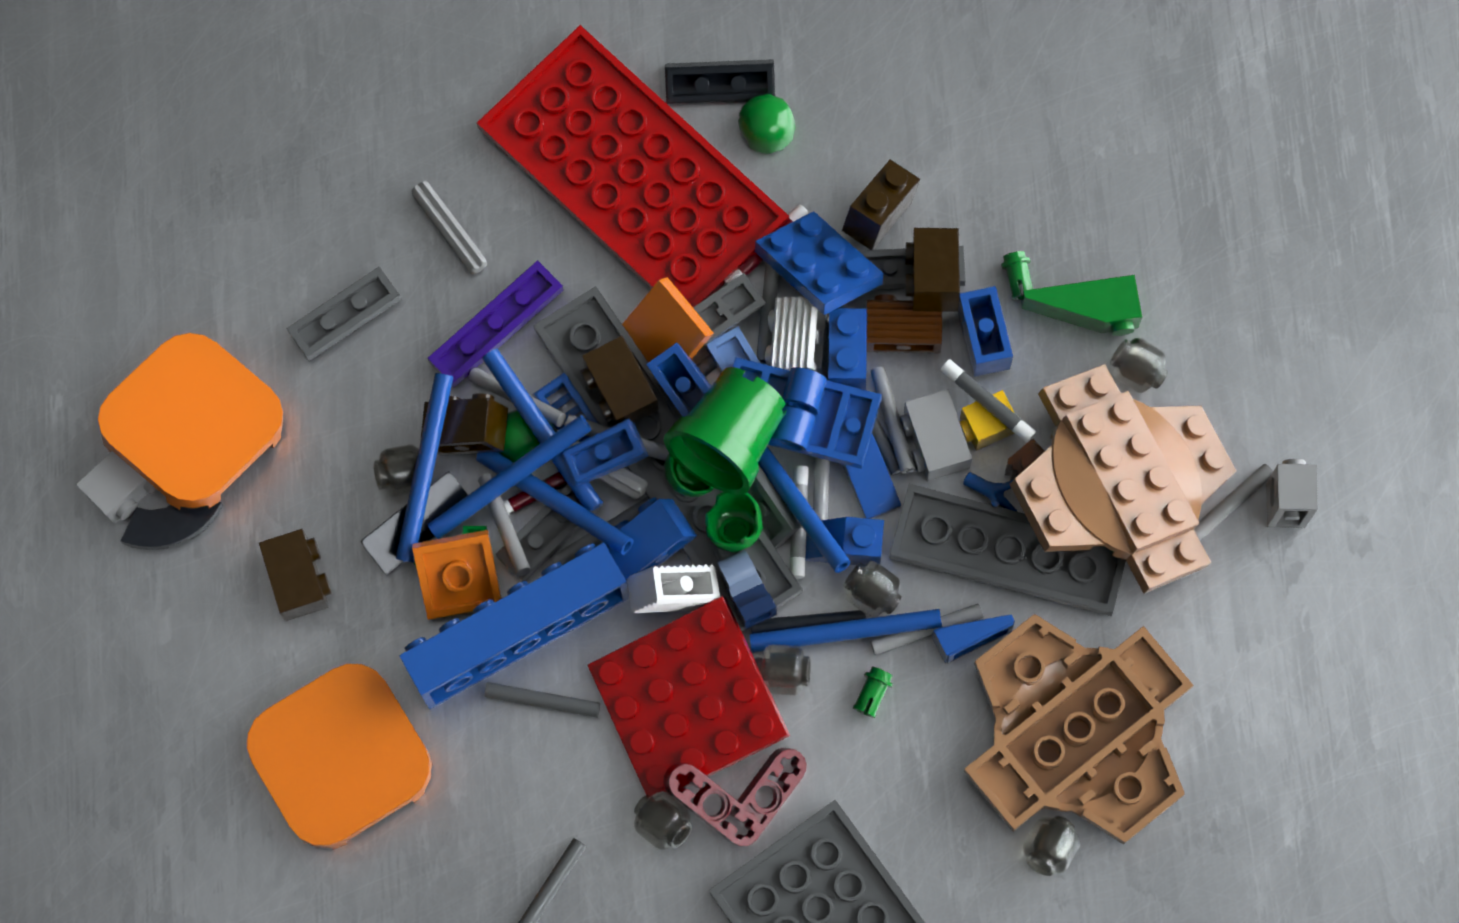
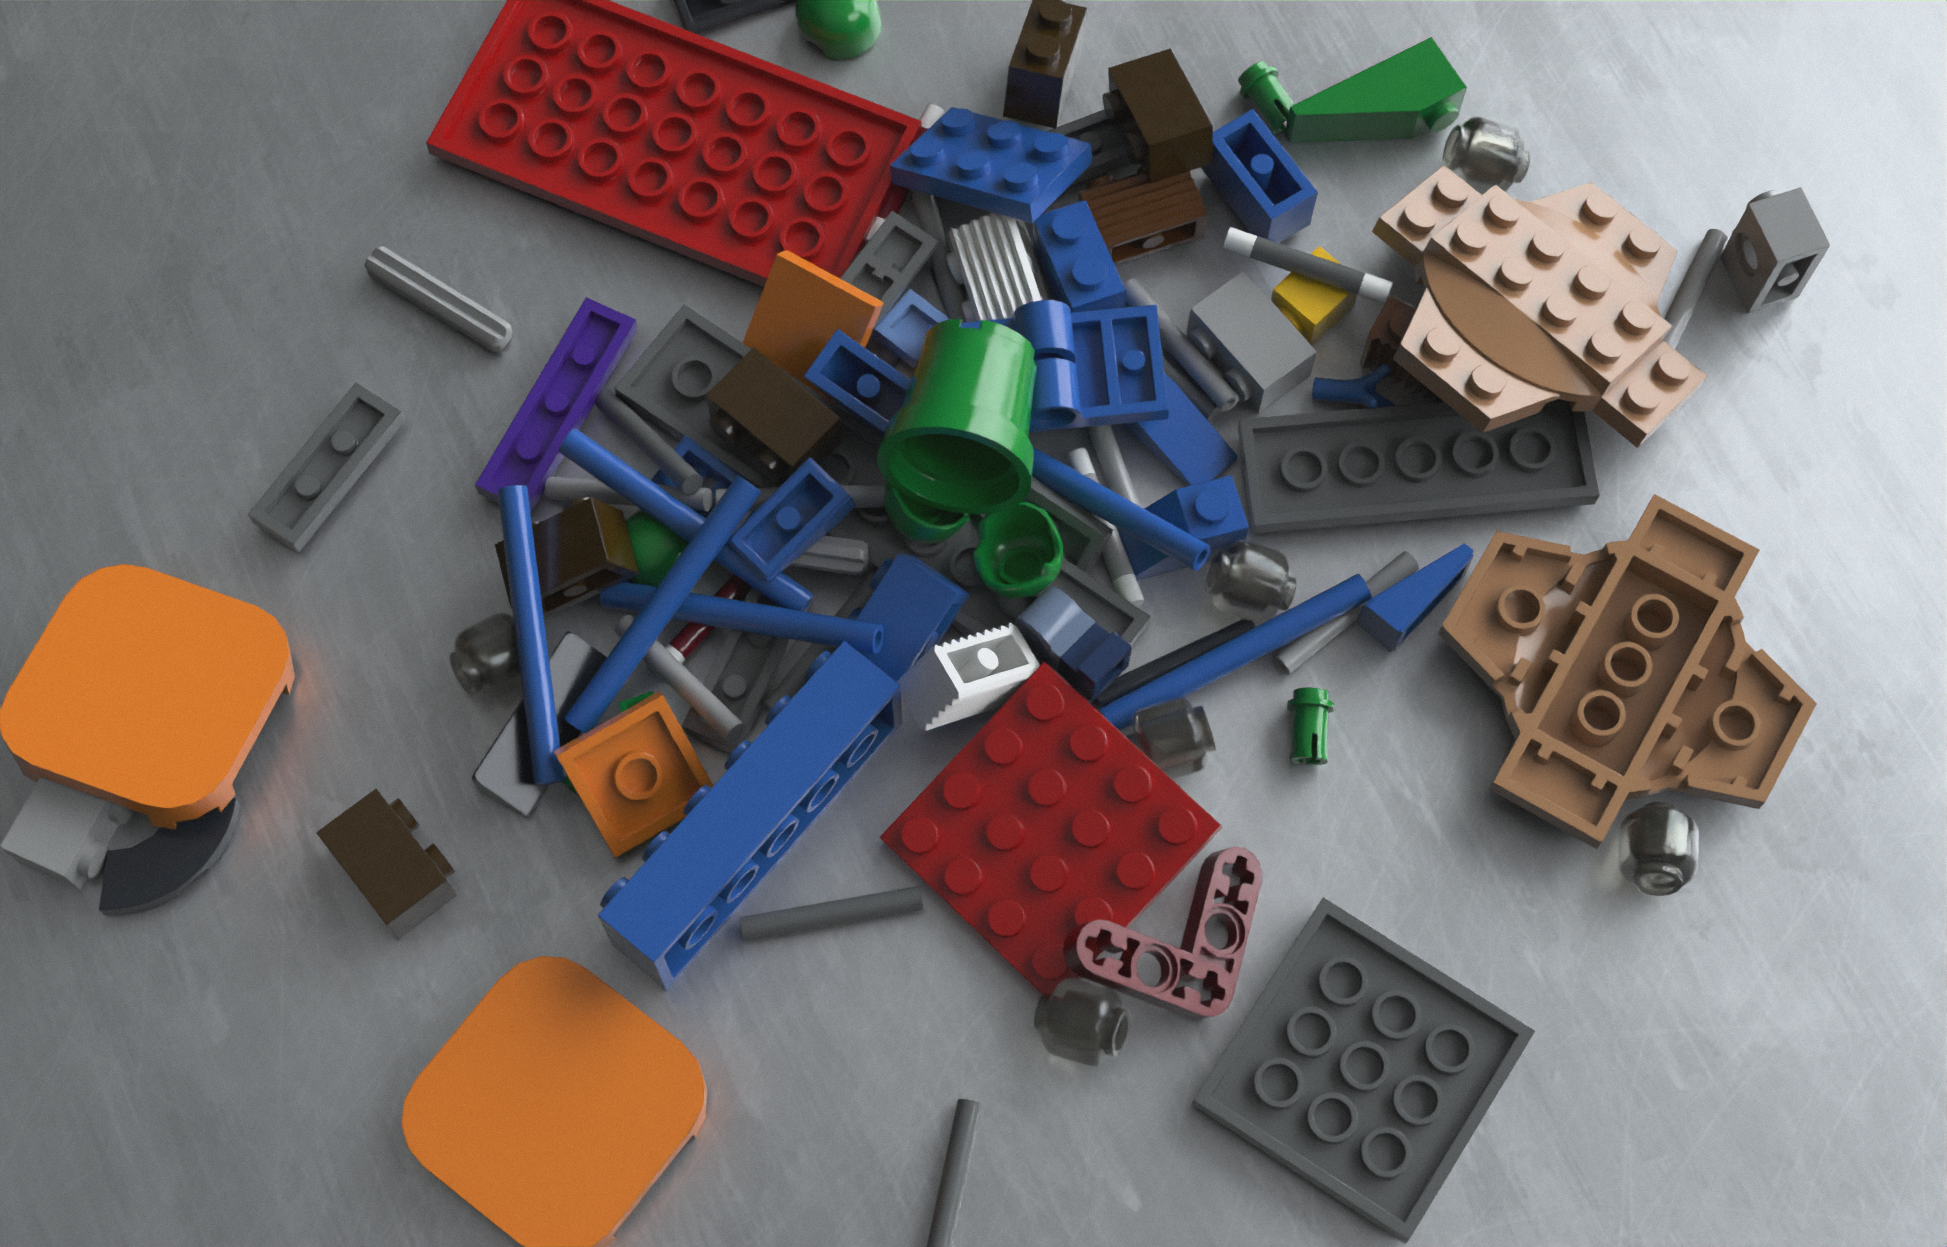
camera: 25 degrees left, 5 degrees down
none -> dark grey bar [595,390,703,495]

